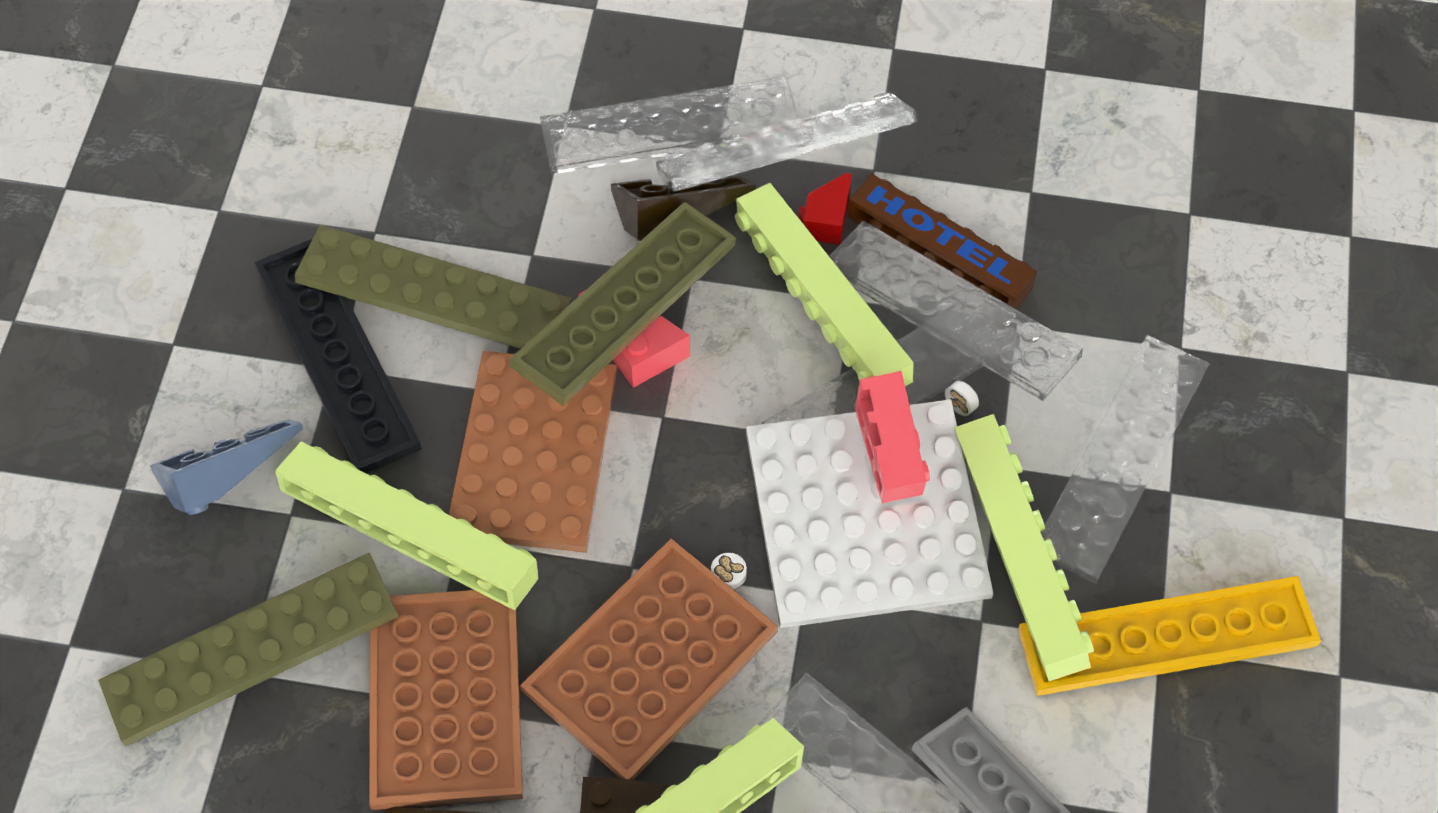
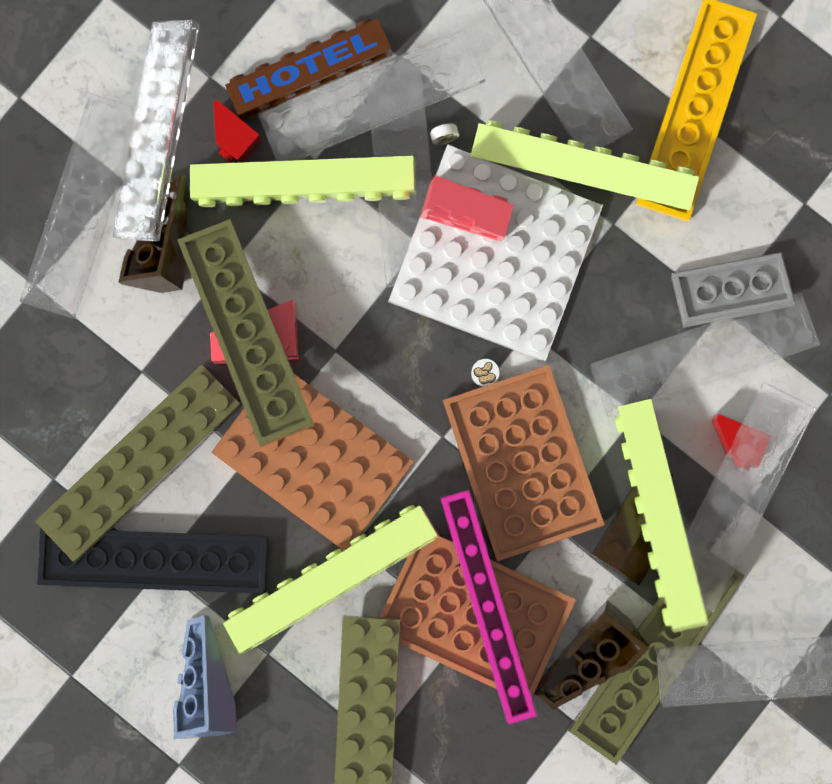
camera: 60 degrees left, 25 degrees up
none -> dark pink brick [440,490,536,724]

